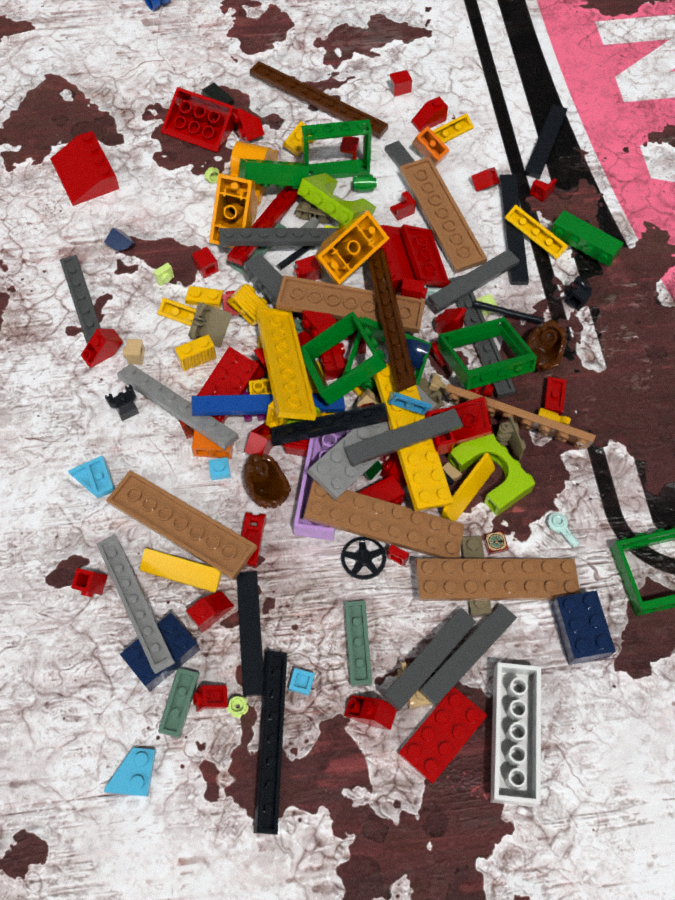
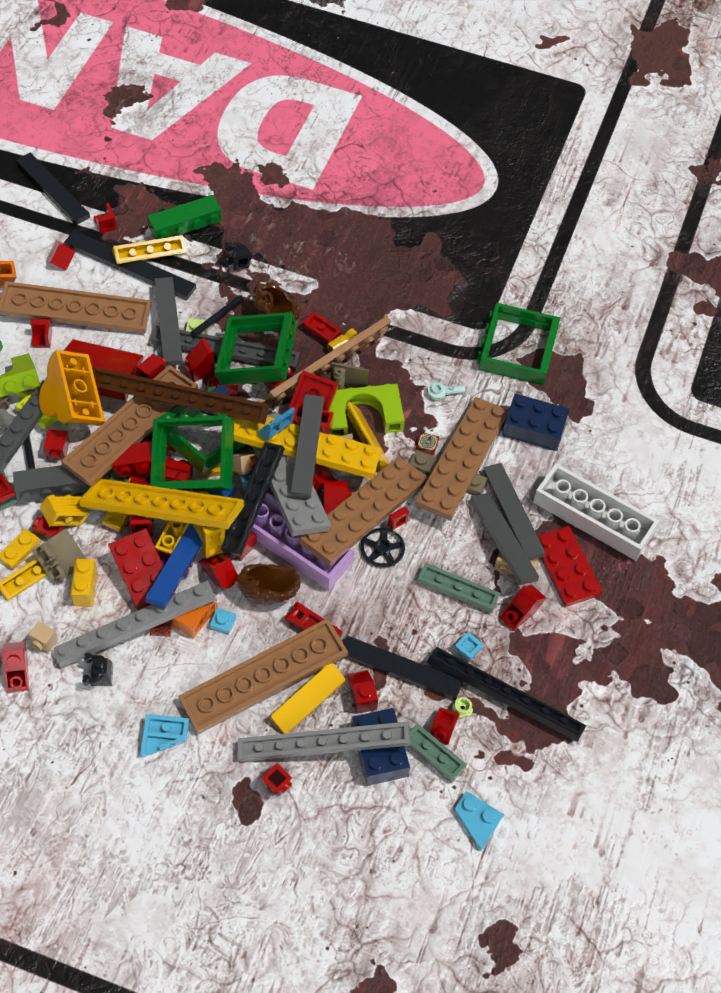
camera: 65 degrees left, 5 degrees down
red plate [400,224,450,287] -> none

